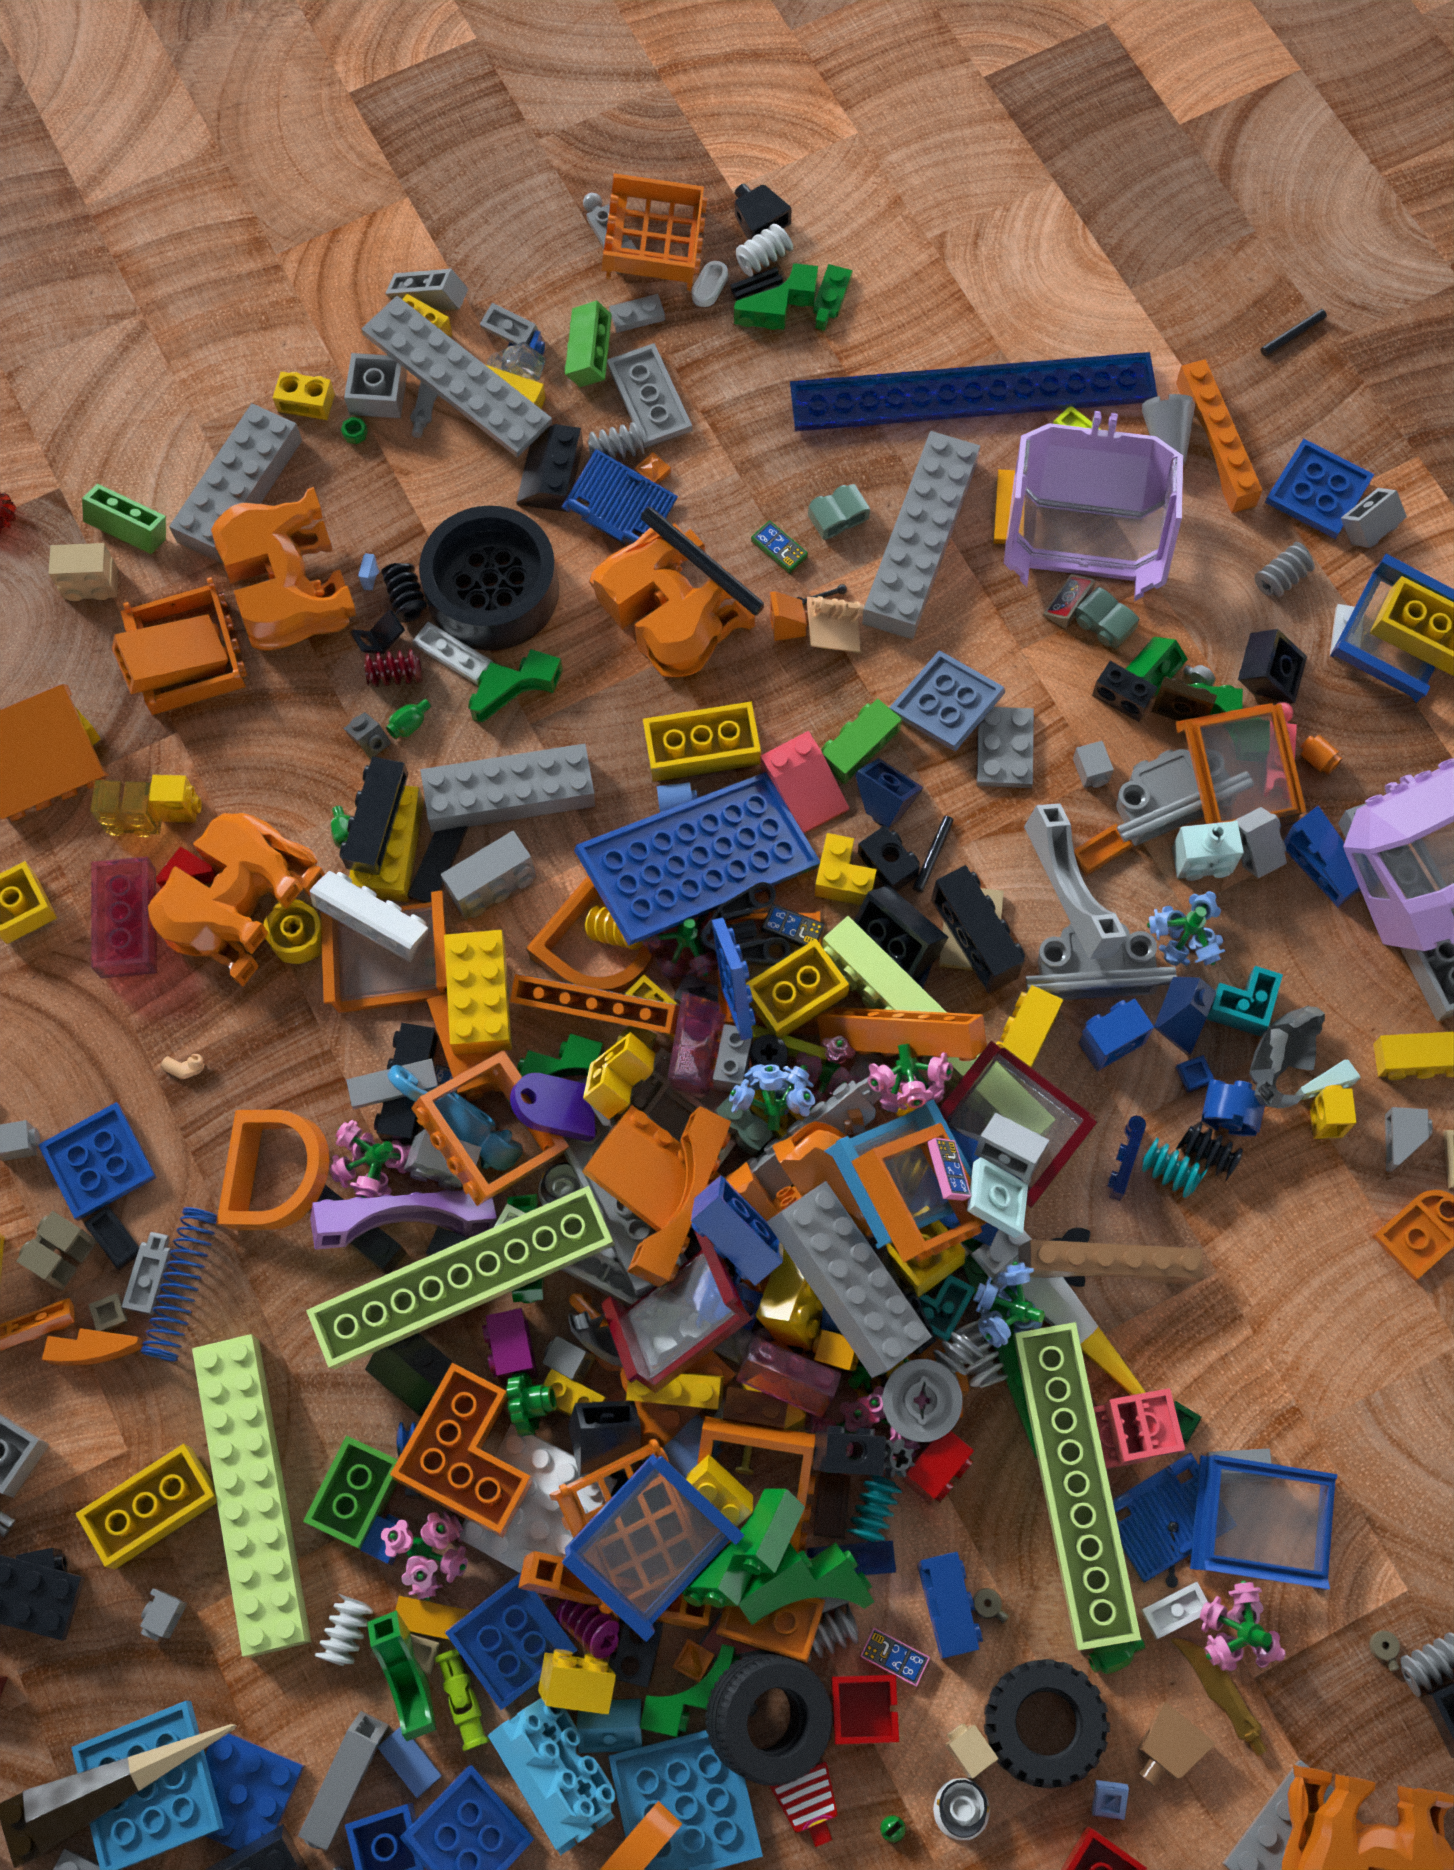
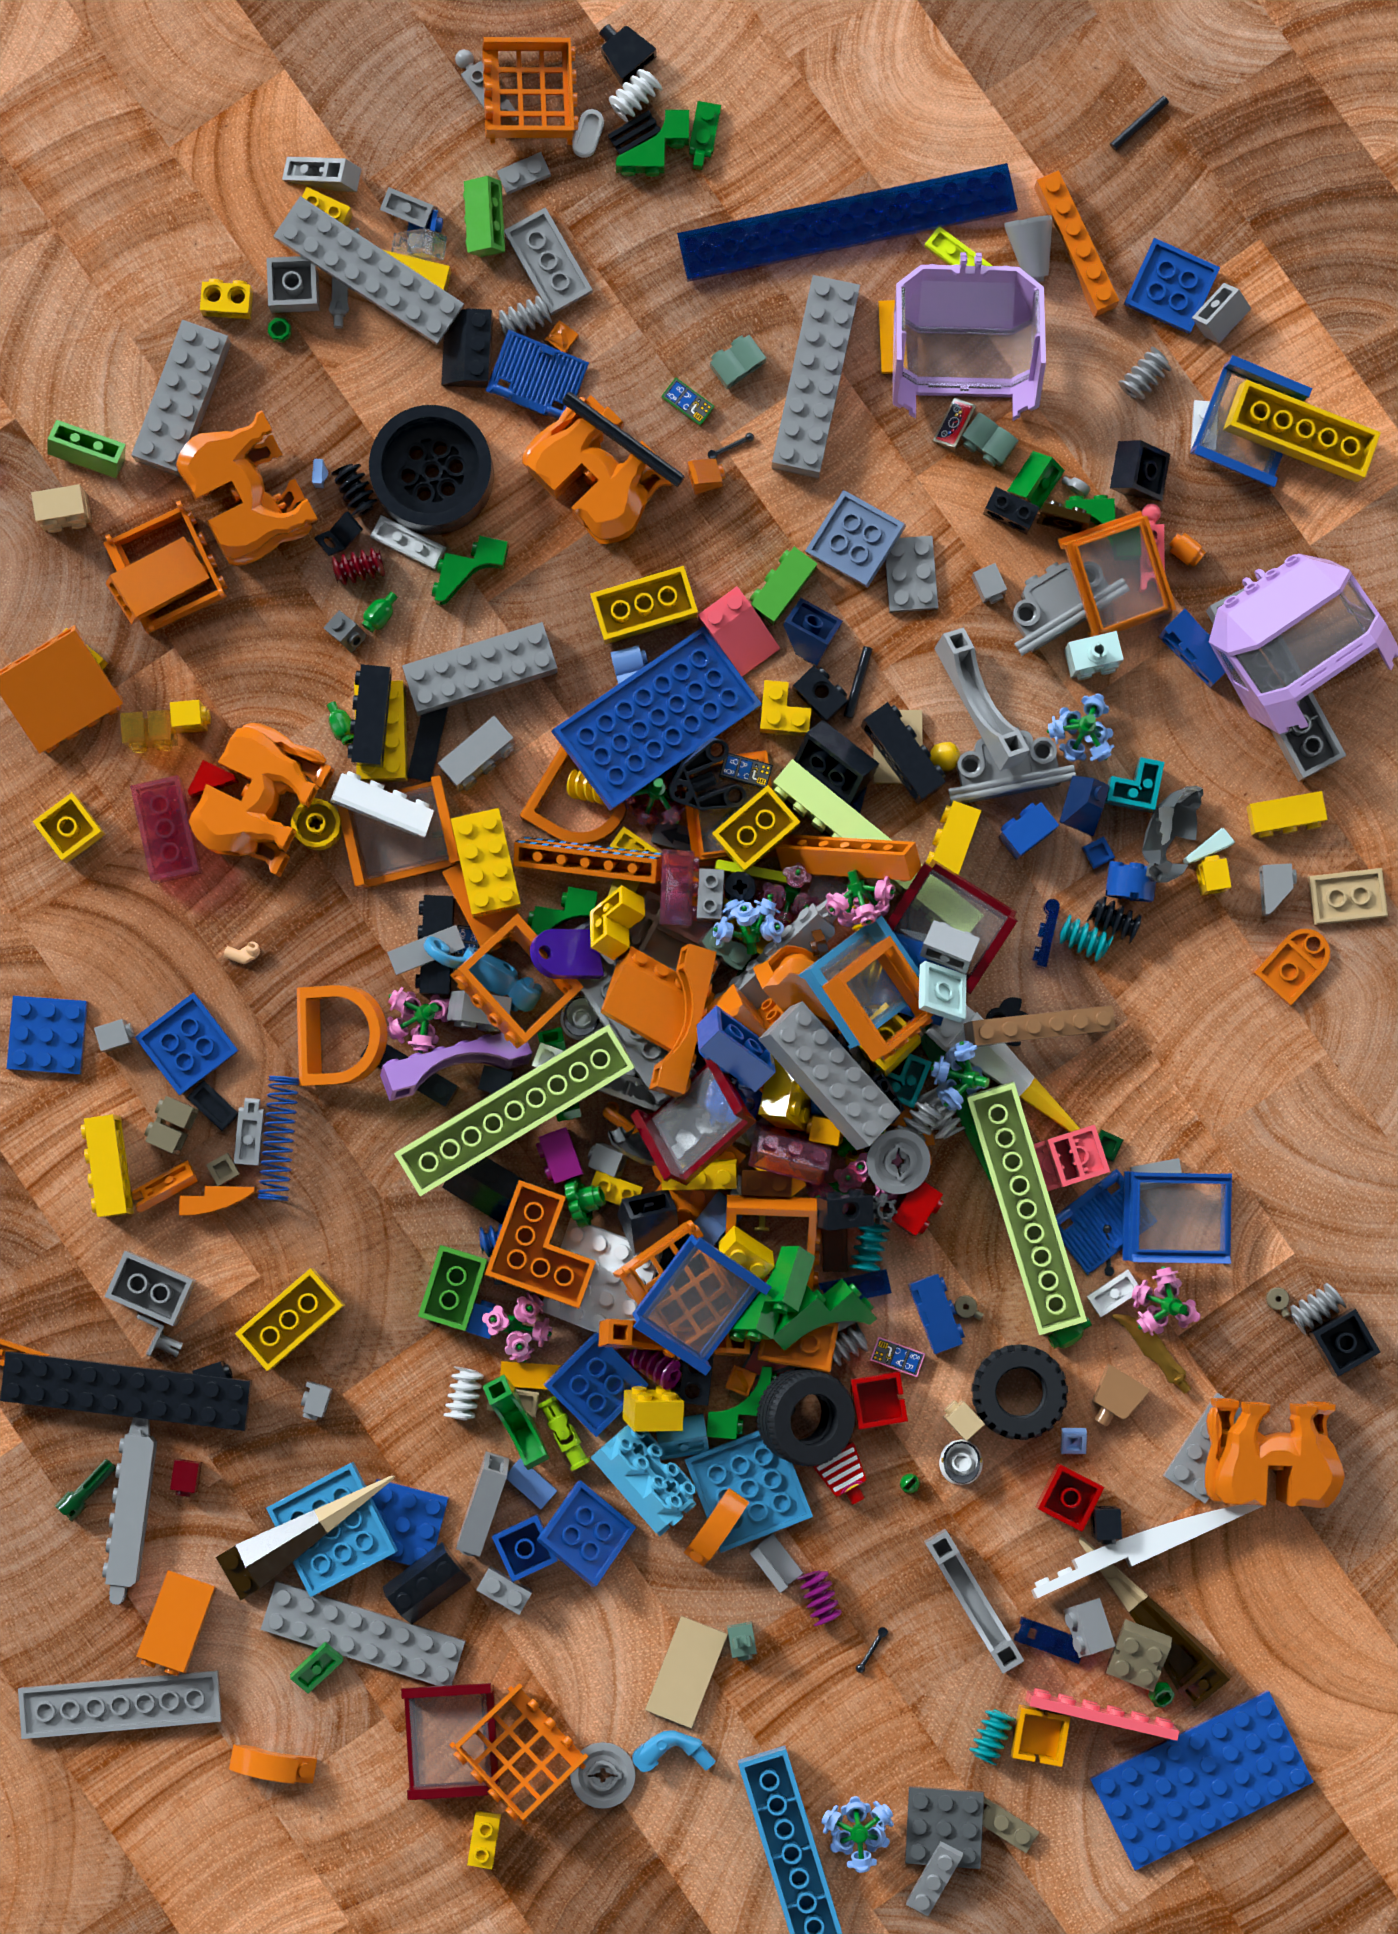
camera: 10 degrees left, 15 degrees up
yellowish green brick [192,1334,311,1658] -> none
blue plate [712,918,756,1041] -> none
light nougat hinge [807,596,864,653] -> none
tile [927,1138,971,1201] -> none
orange tile [1074,823,1132,876] -> none
light grey brick [1232,807,1287,878] -> none
none -> yellow piece [930,742,960,771]

